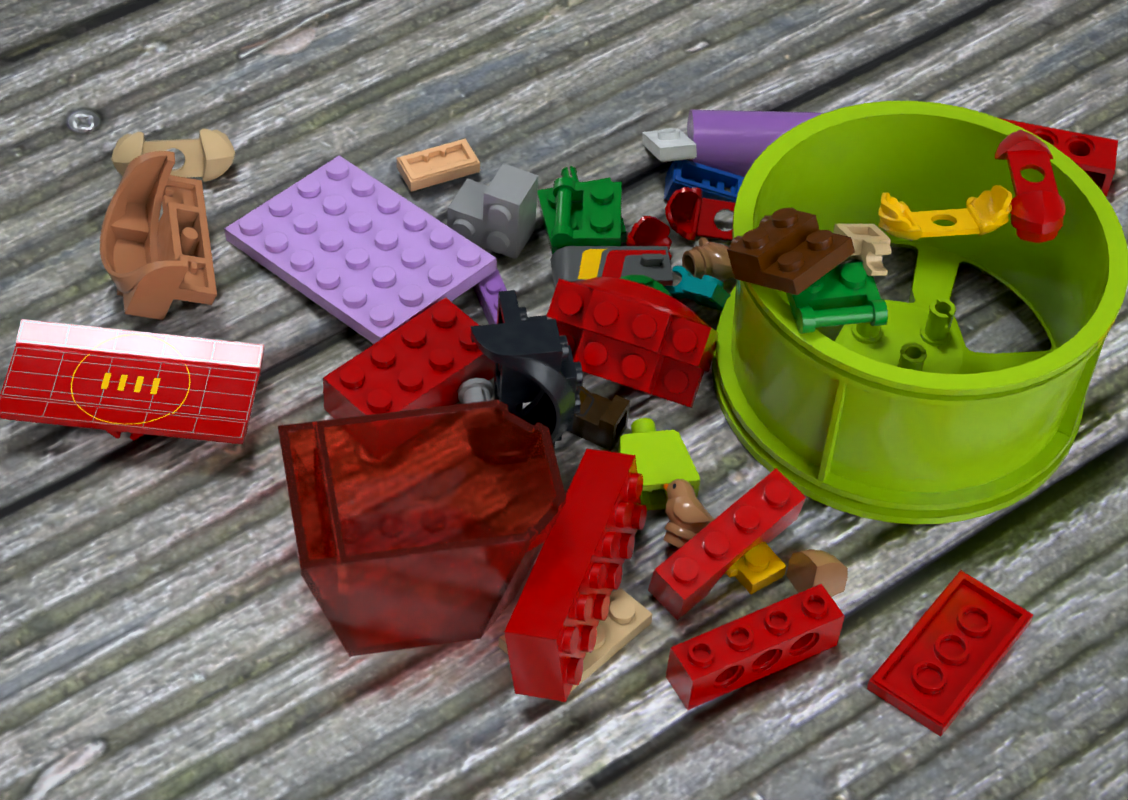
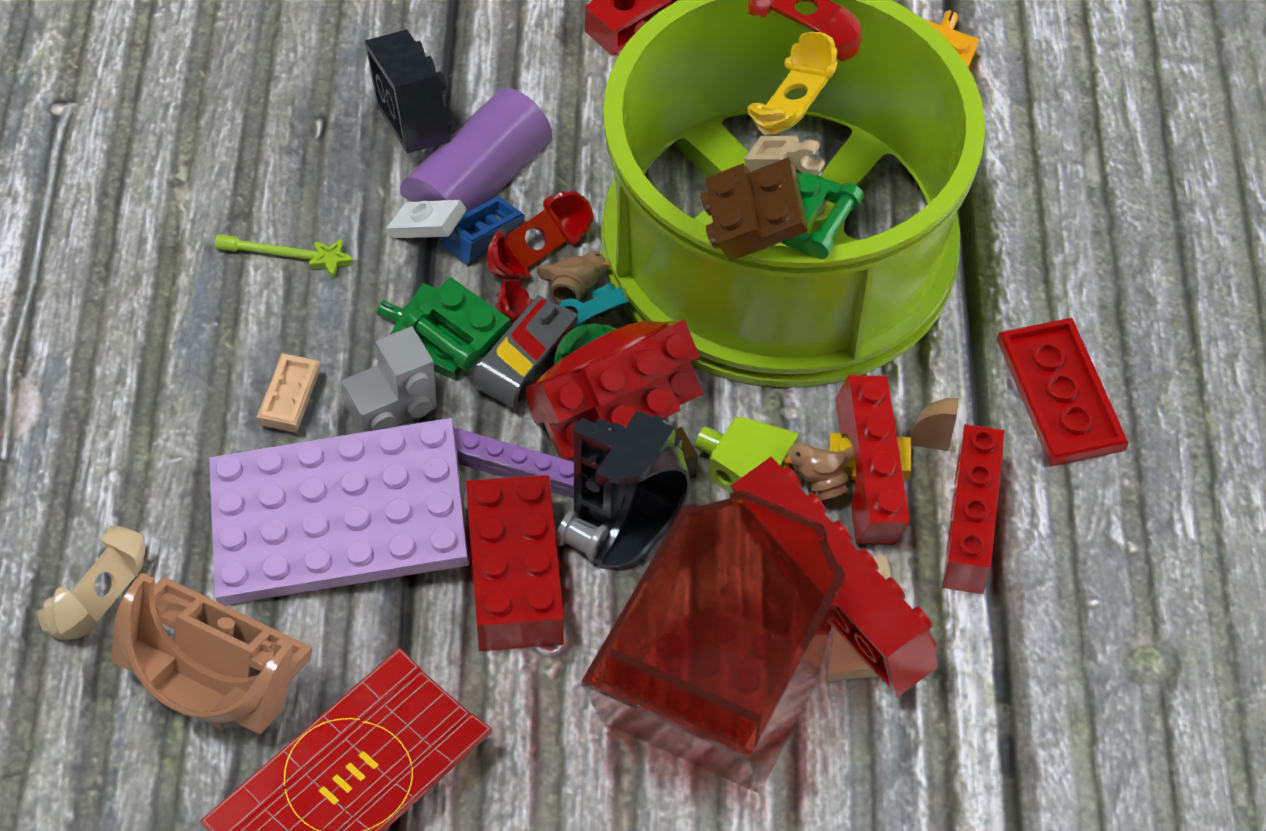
camera: 50 degrees left, 5 degrees up
none -> lime piece [215,234,353,279]
none -> black brick [365,29,453,154]

